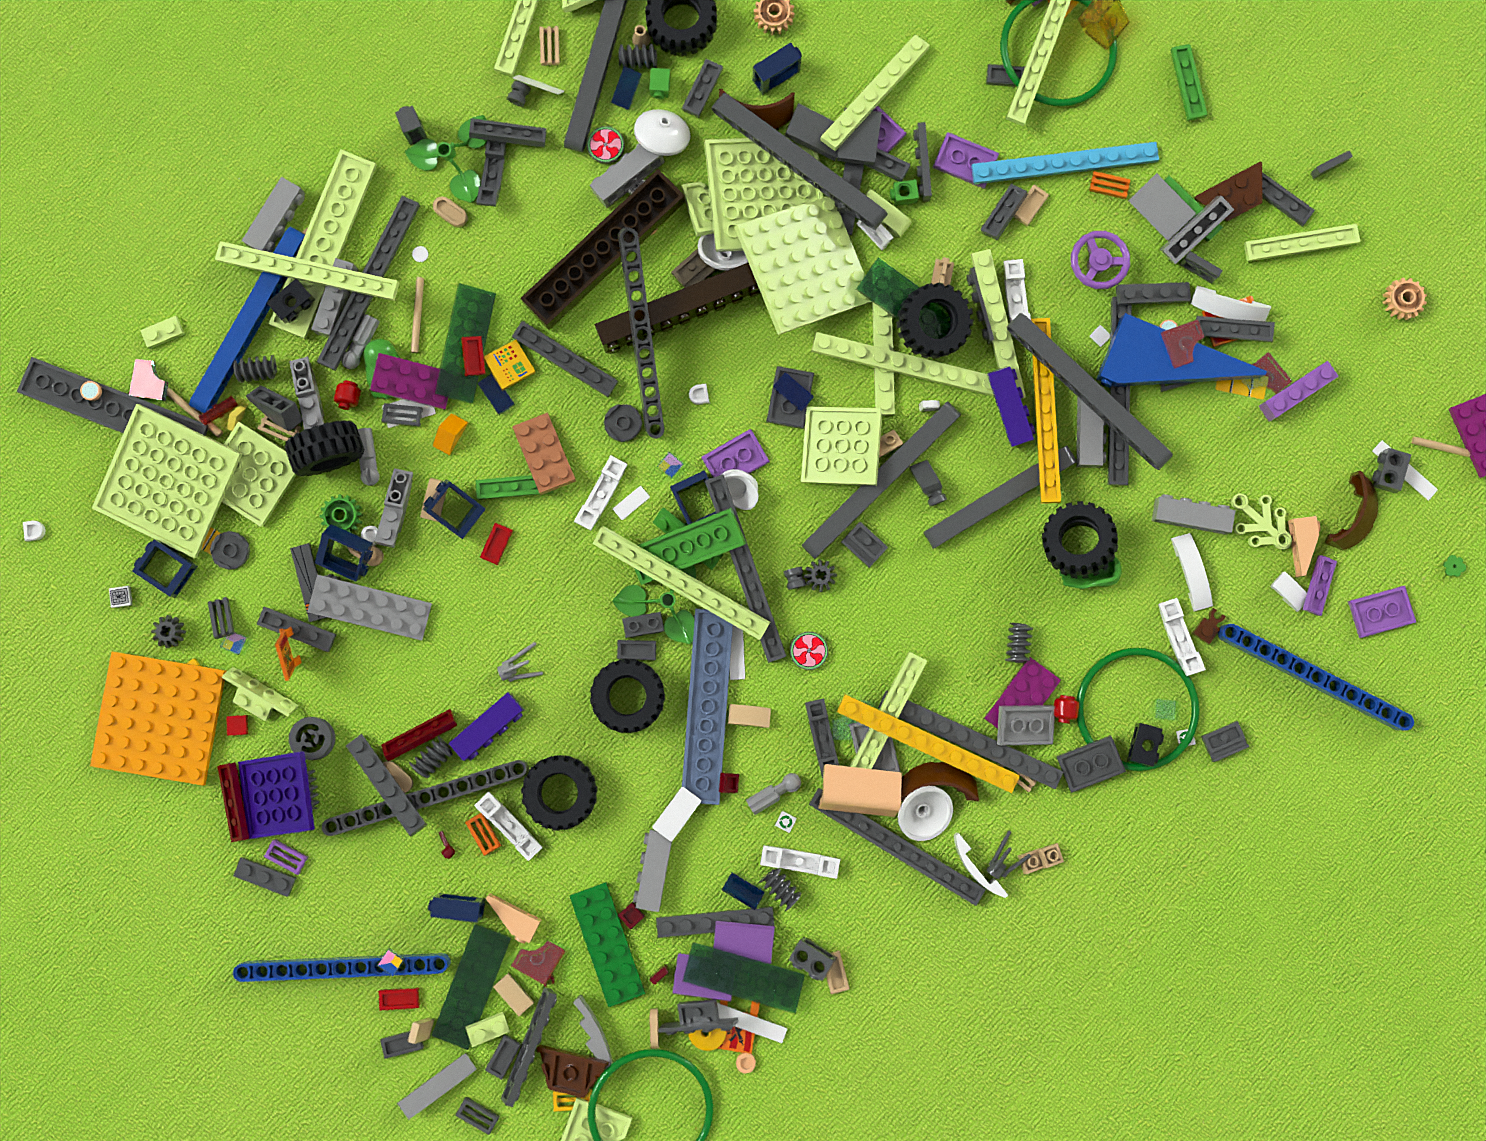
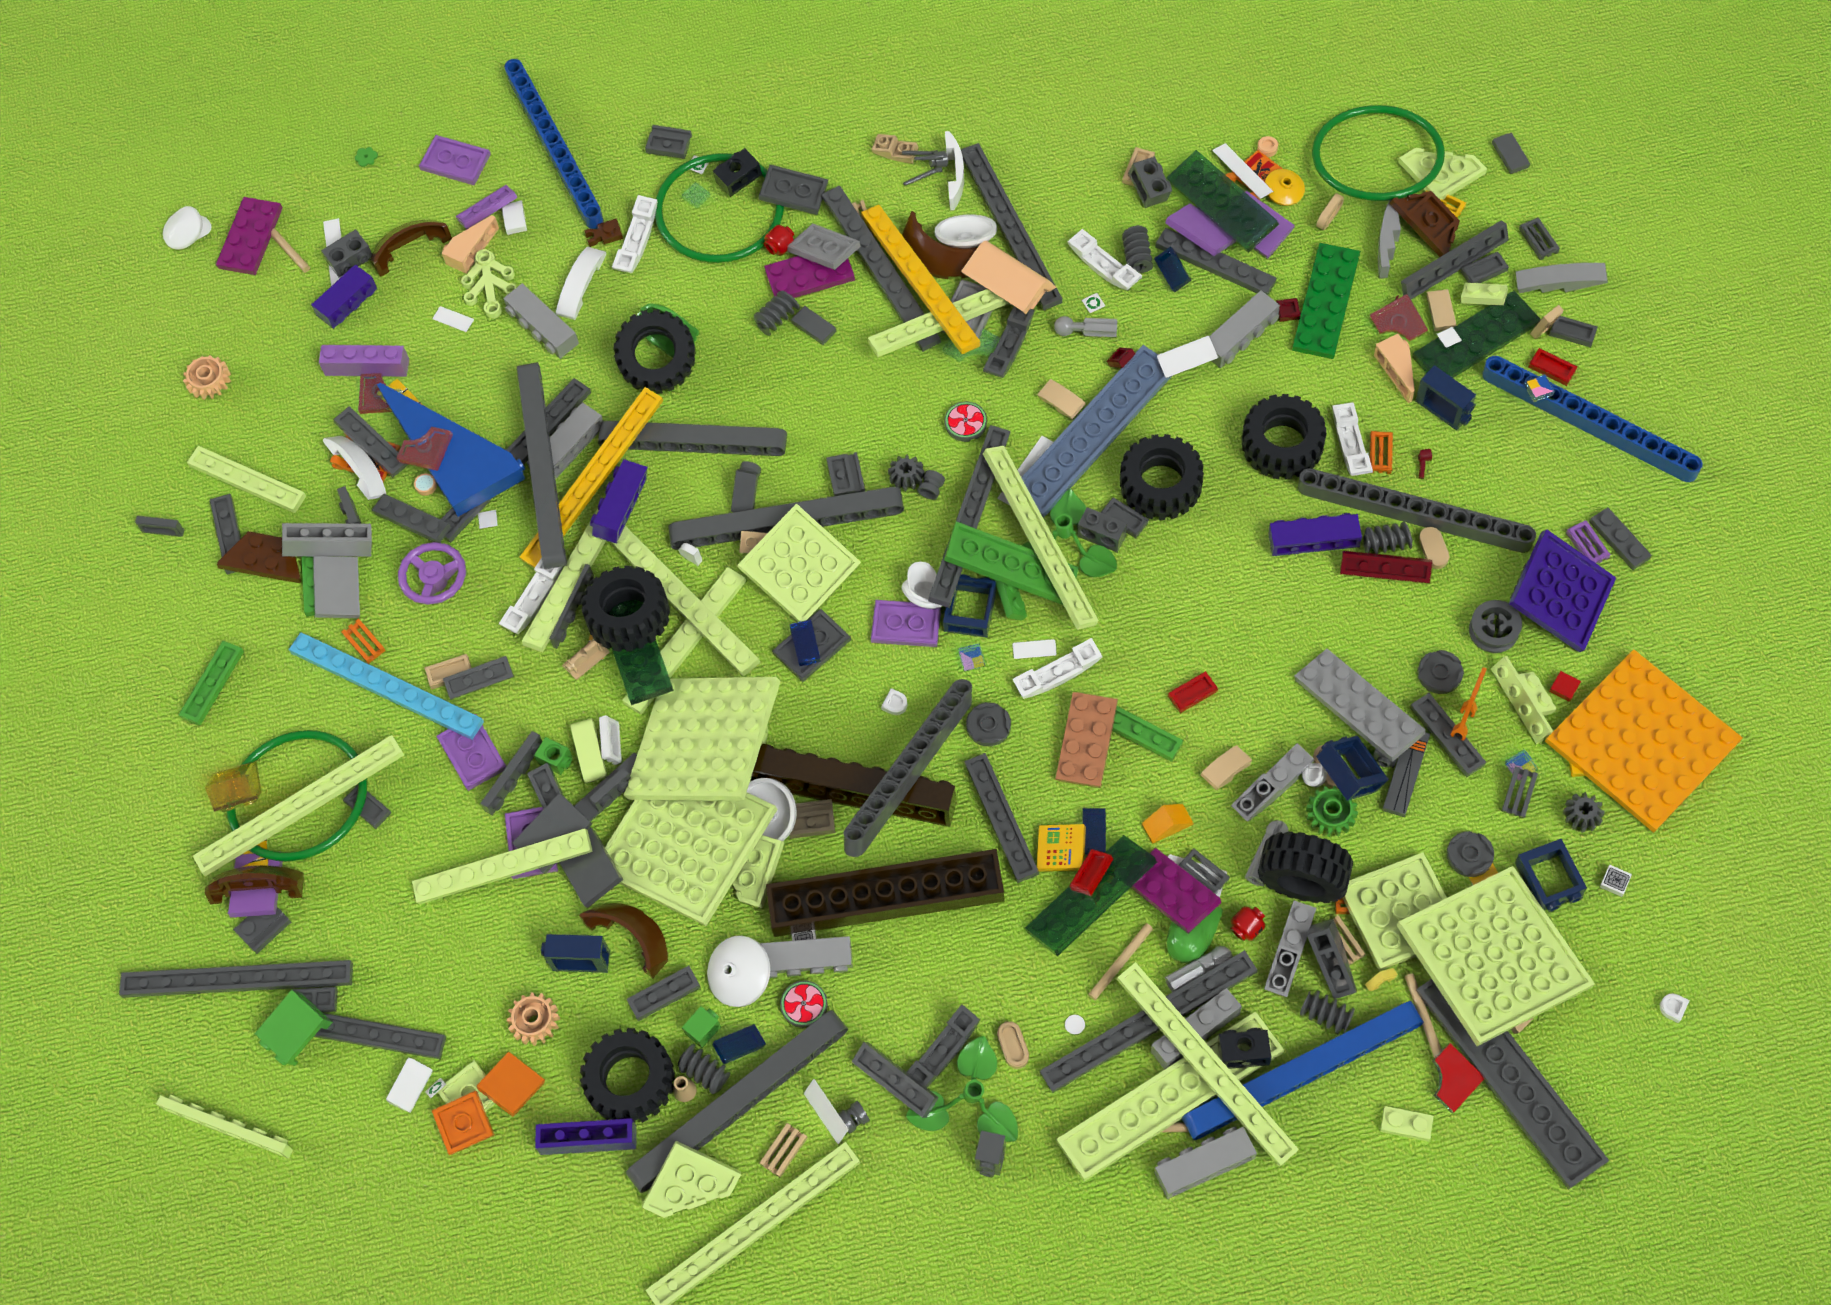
camera: 135 degrees left, 20 degrees down
tile [80,381,102,401] -> none
clear red pin [198,396,238,427] -> none
dark red plate [217,762,249,842] -> none
dark grey plate [346,734,427,837] -> none
dark blue window [423,479,486,539] -> none
light grey plant [497,642,543,682] -> none
dark red tile [649,964,669,985] -> none
dark grey bracket [658,999,739,1035] -> none
dark grey beam [711,93,888,230] -> none
none -> dark purple brick [311,264,377,329]
none -> white sticker [433,306,474,332]
none -> dark grey tile [791,306,836,345]
none -> dark grey tile [1417,650,1464,694]
none -> white sticker [1437,327,1462,348]

